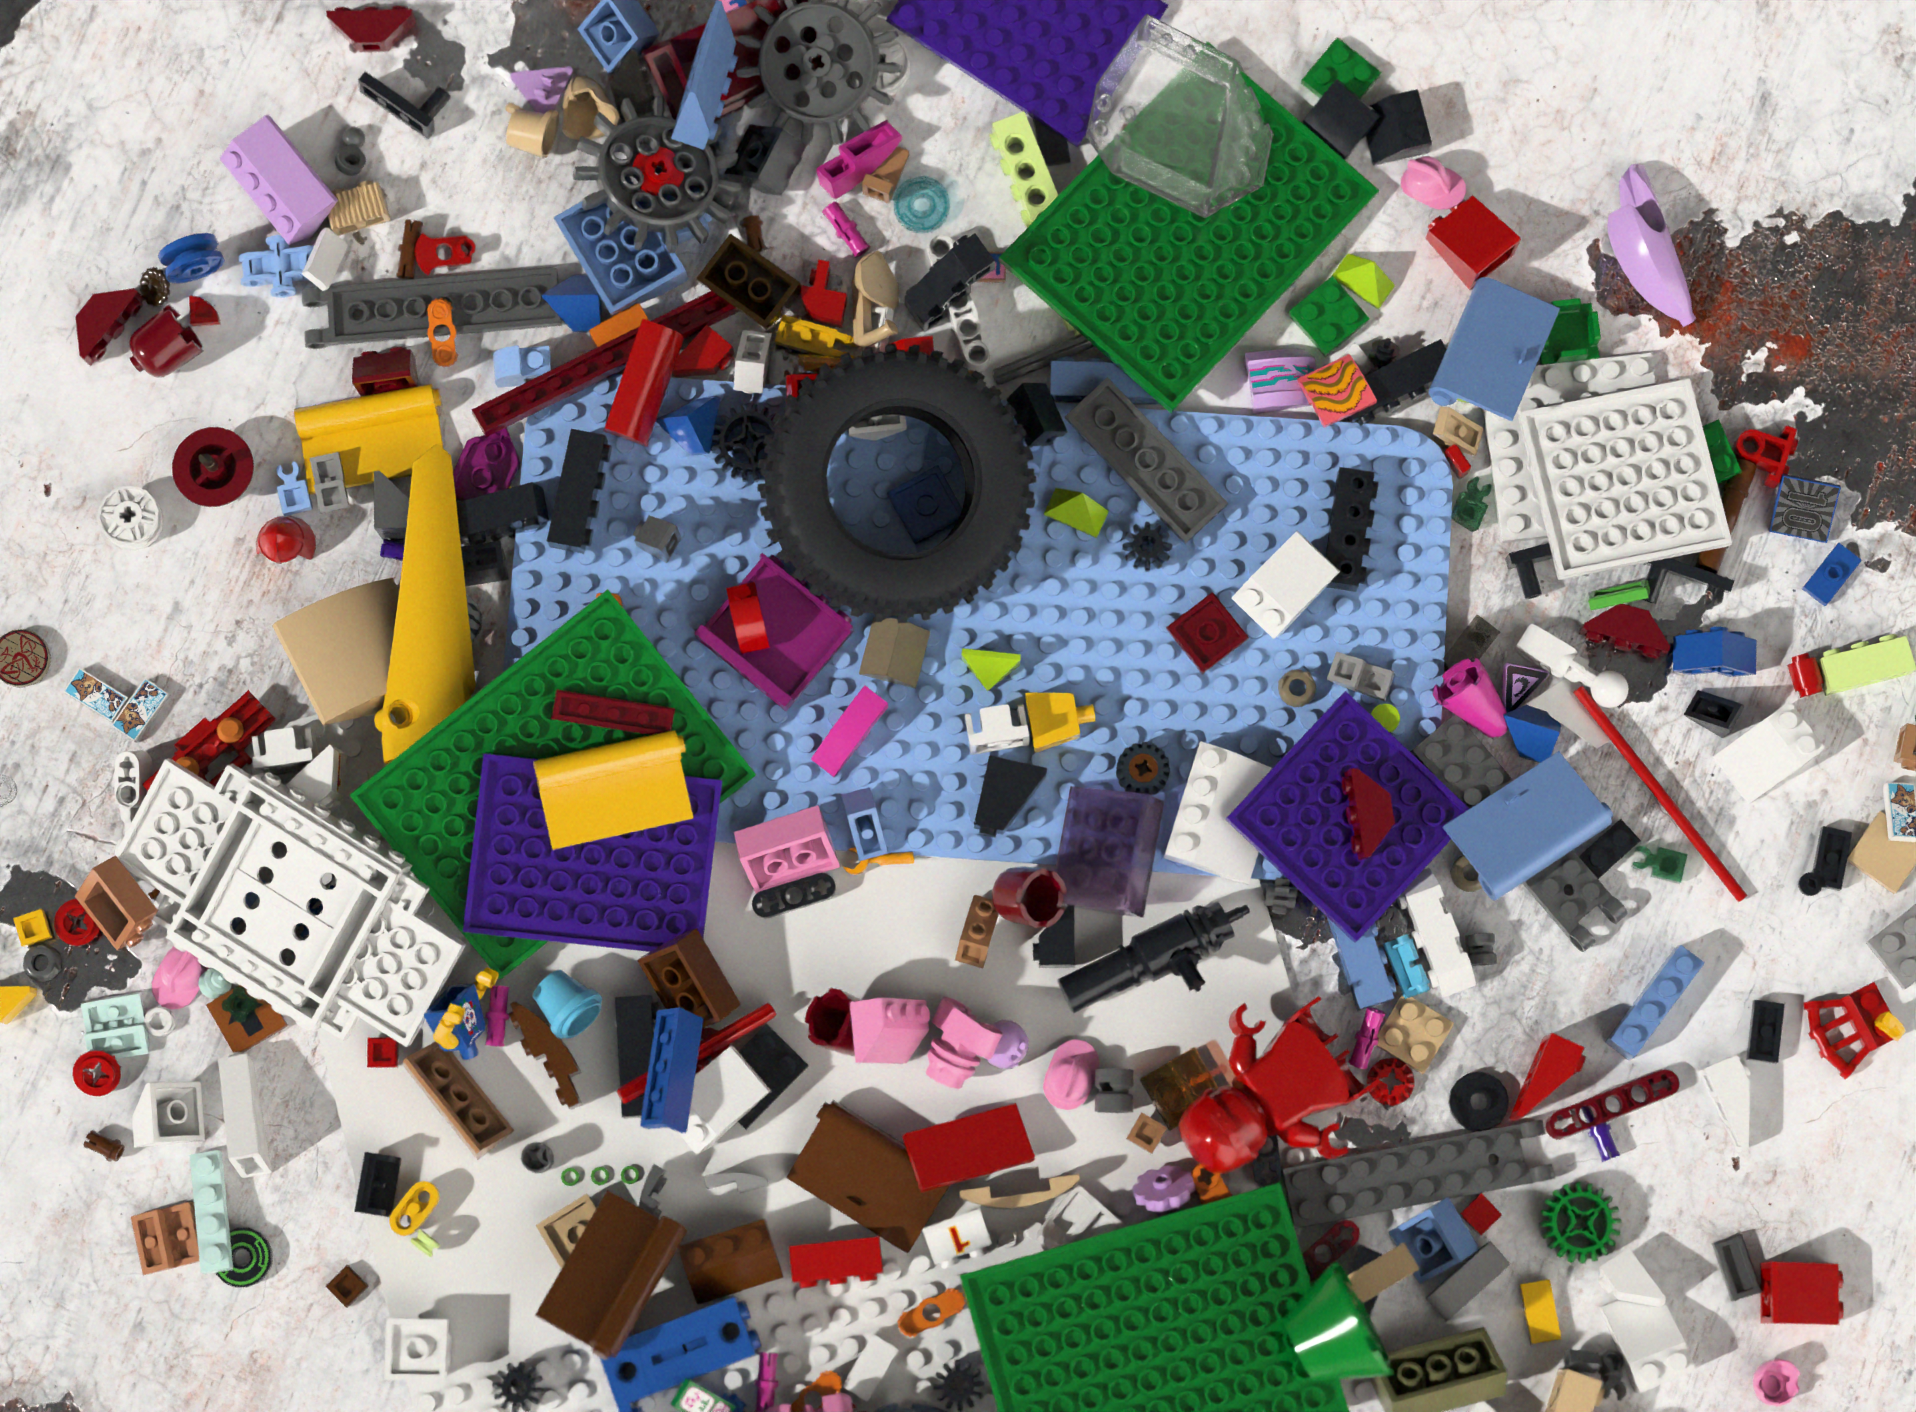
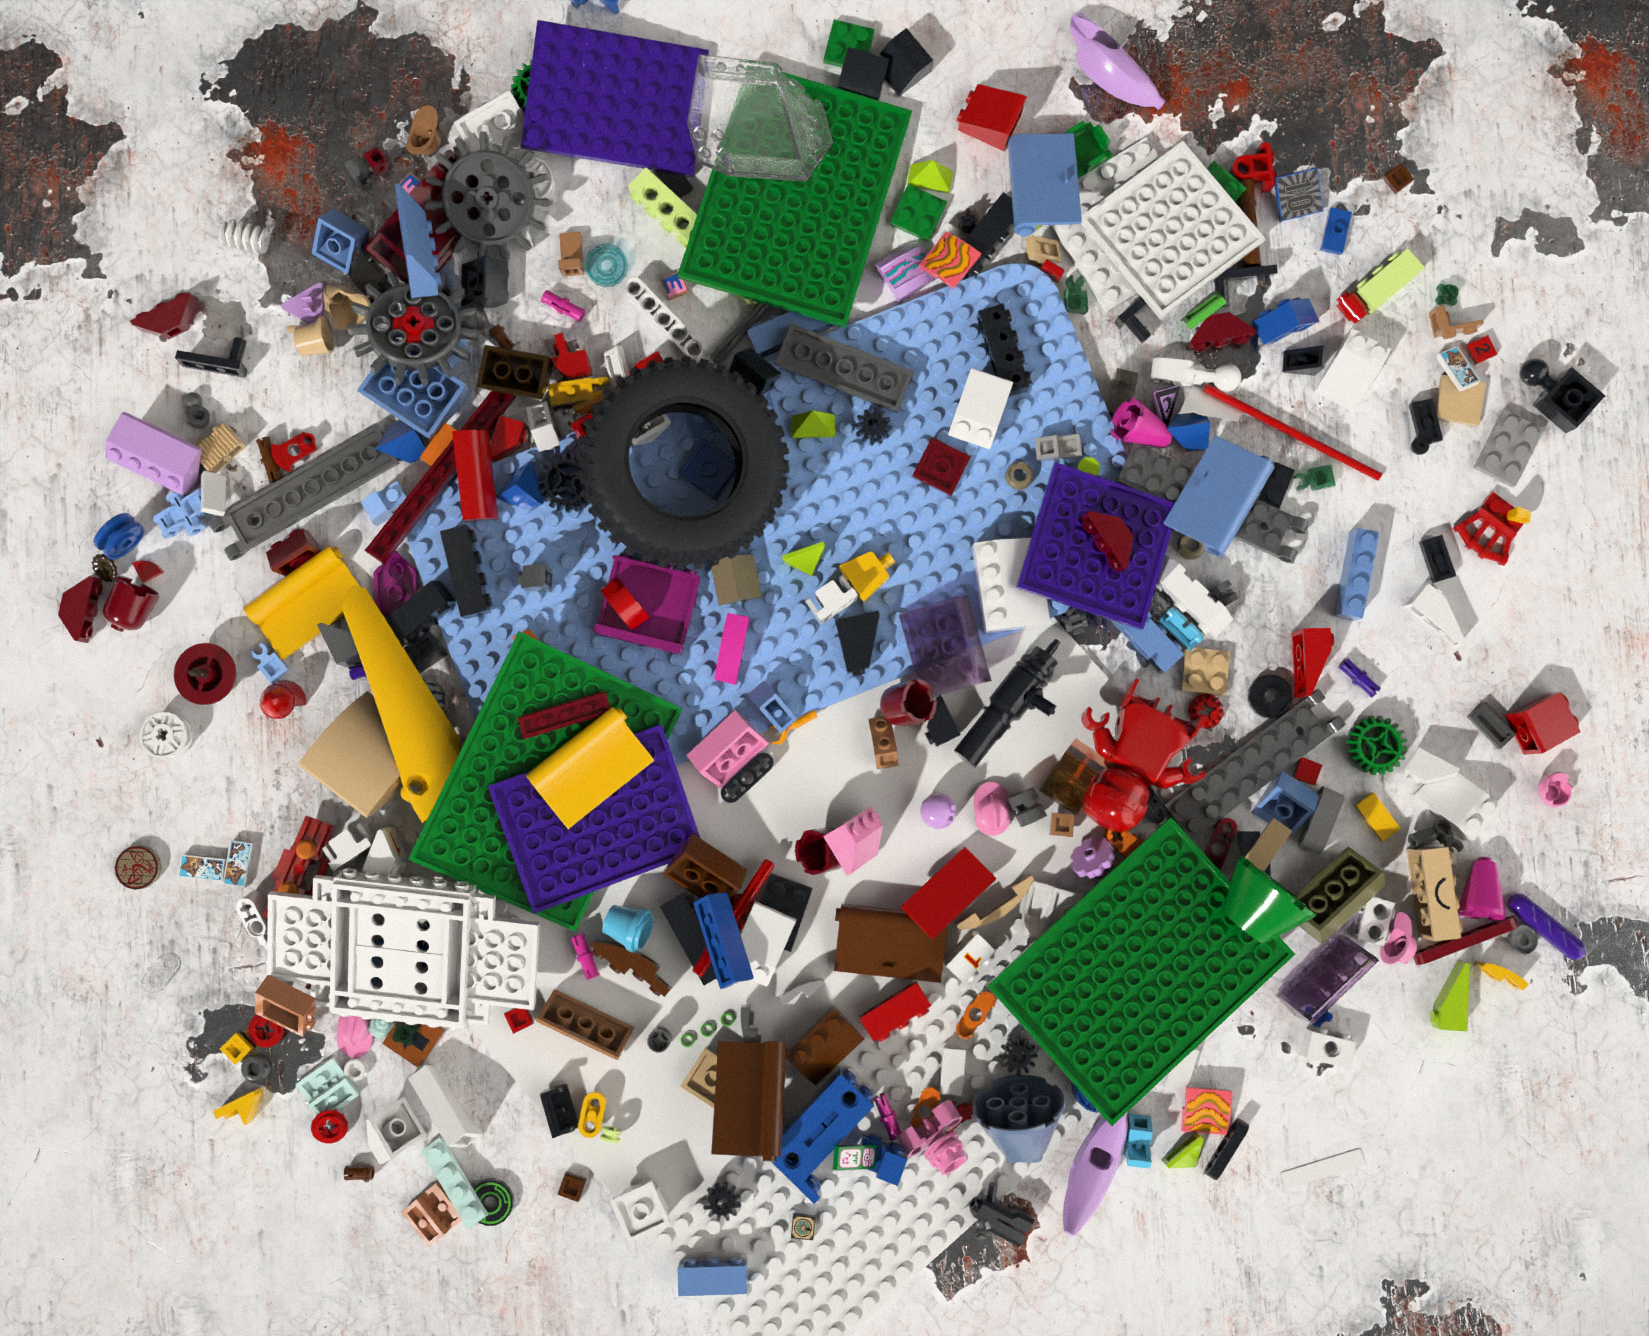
camera: 25 degrees left, 5 degrees up
light grey slope [310,452,349,514] -> none
torso [424,967,499,1060] -> none
orange piece [427,298,458,367] -> none
dark pink slope [816,120,902,200] -> none
tan piece [852,251,899,348] -> none
black brick [904,233,995,332] -> none
bright pink beam [926,997,1003,1089] -> none
black wheel [1116,742,1170,798] -> none
dark pink pin [1348,1007,1385,1069] -> none
bright pink piece [1401,156,1466,210] -> none
dark red beam [1545,1069,1680,1140] -> none

